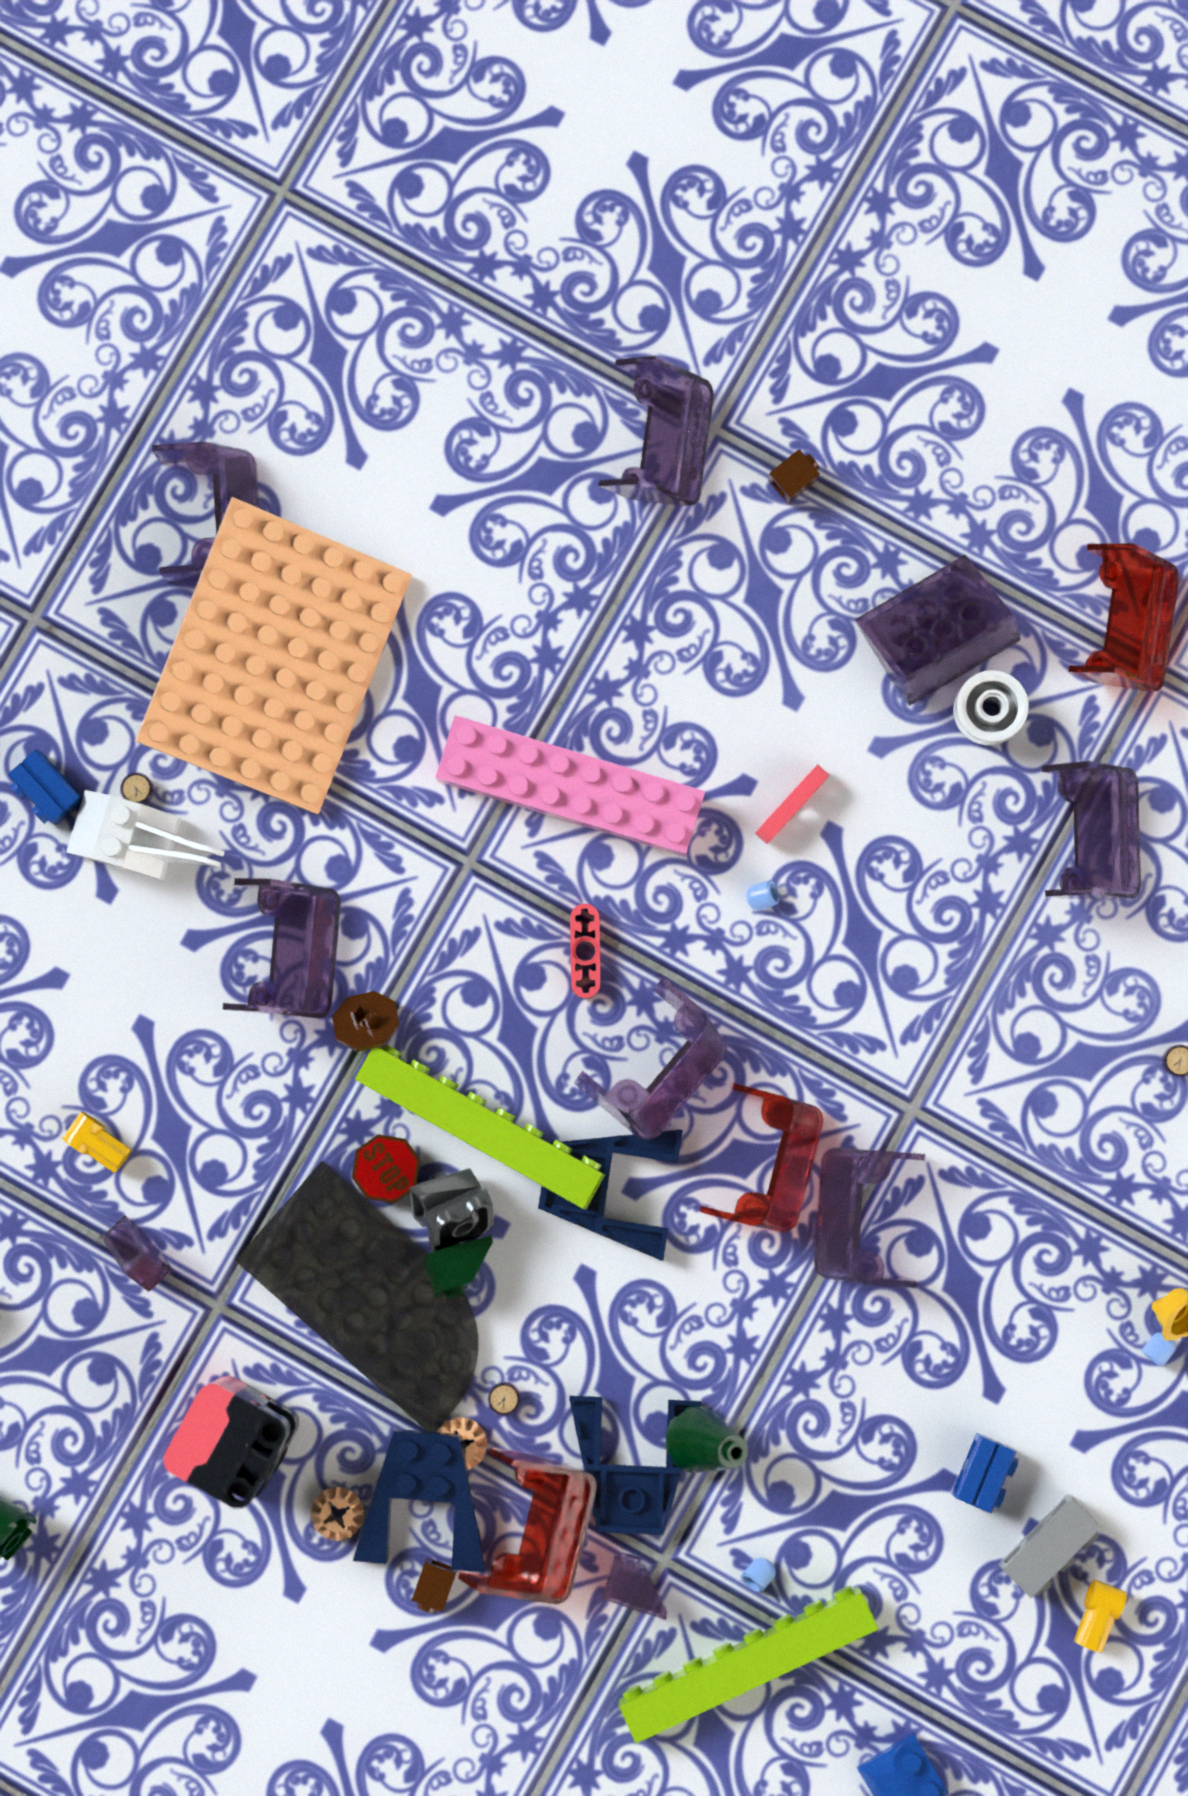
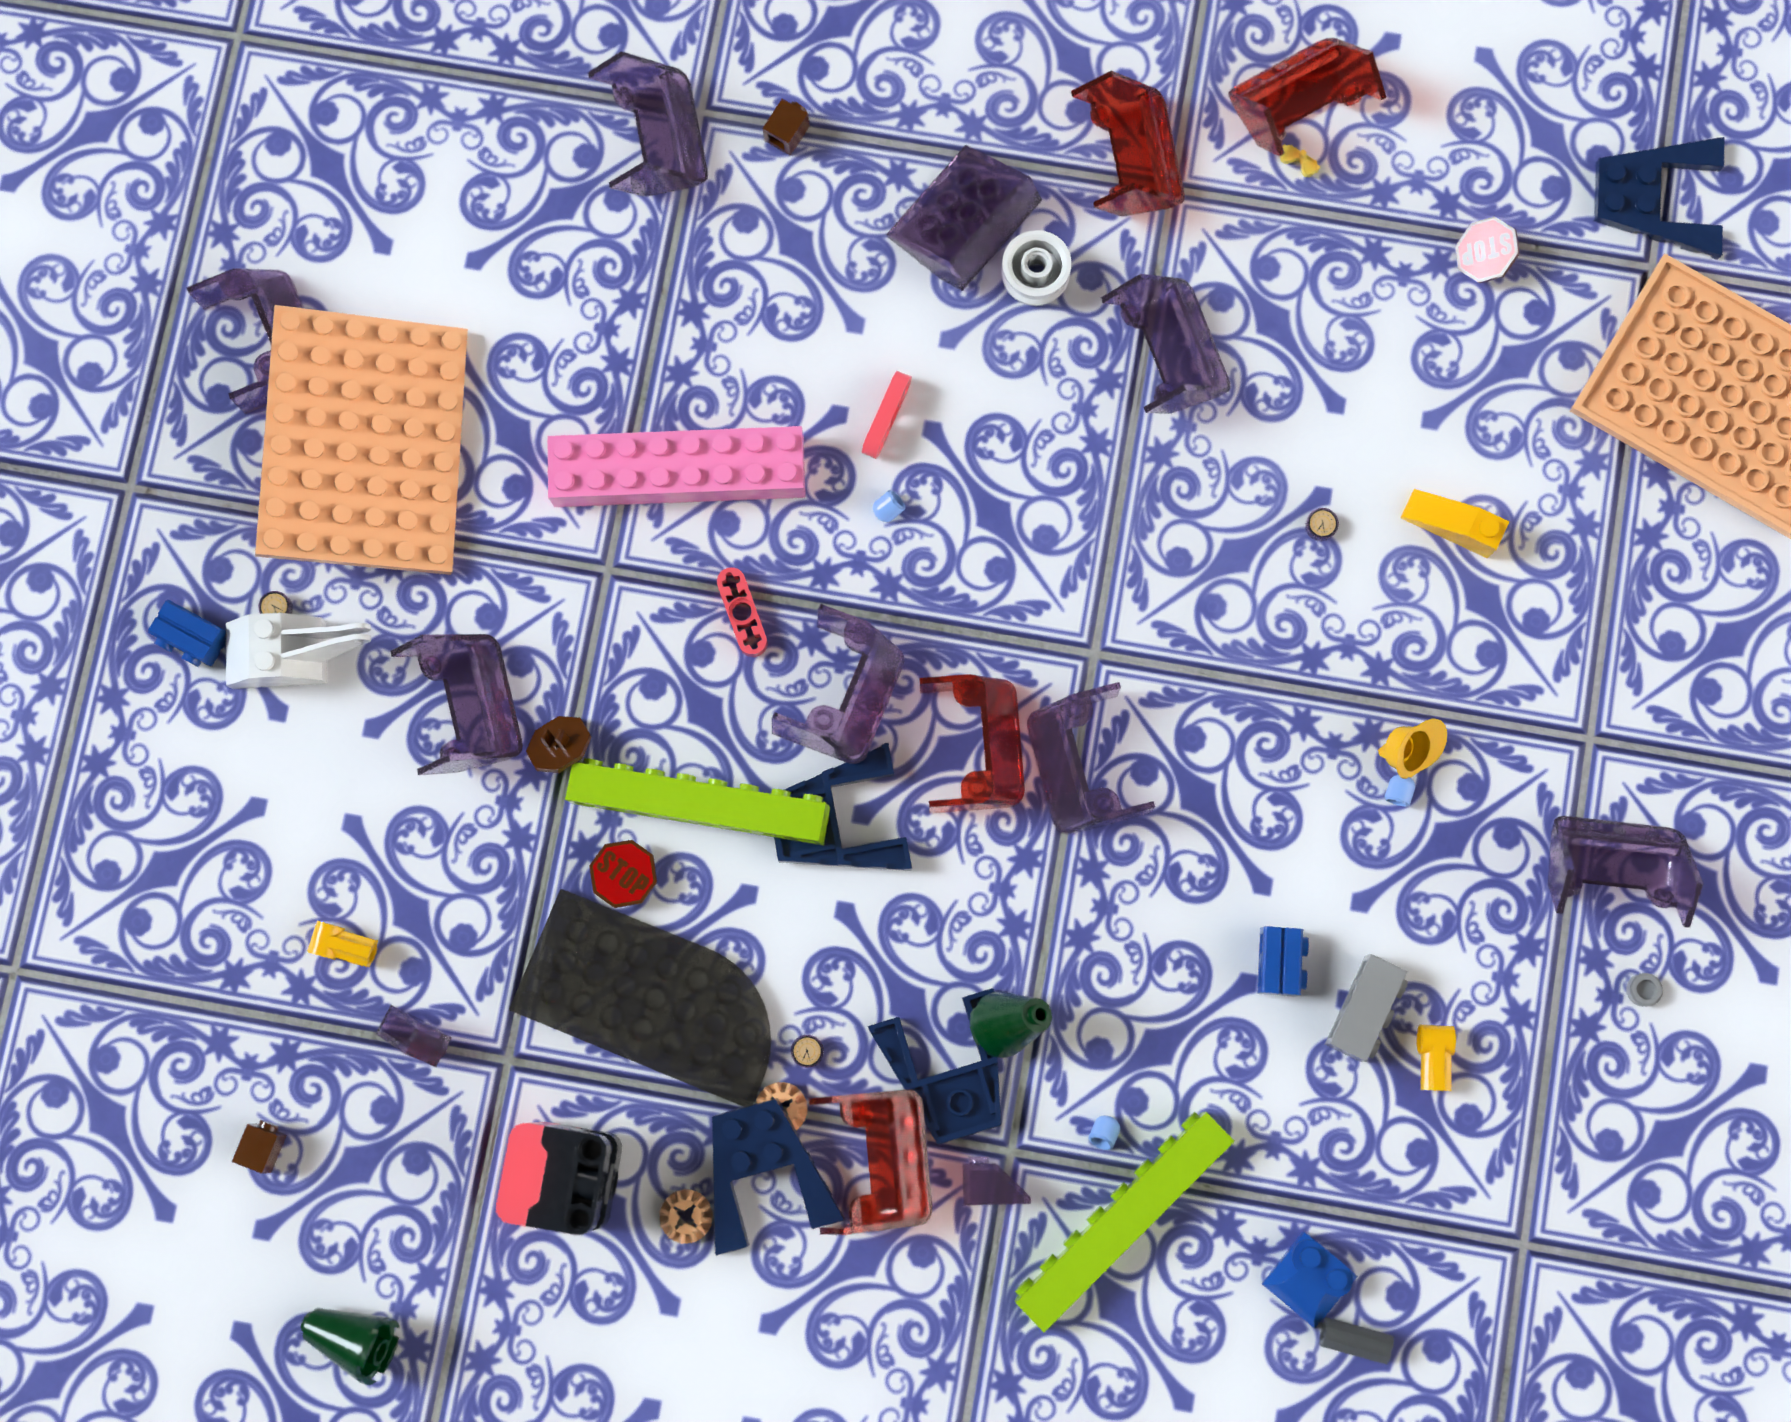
camera: 20 degrees left, 5 degrees down
dark grey piece [409,1168,494,1252] -> none
reddish brown brick [411,1557,457,1614] -> none
dark green slope [424,1235,493,1299] -> none

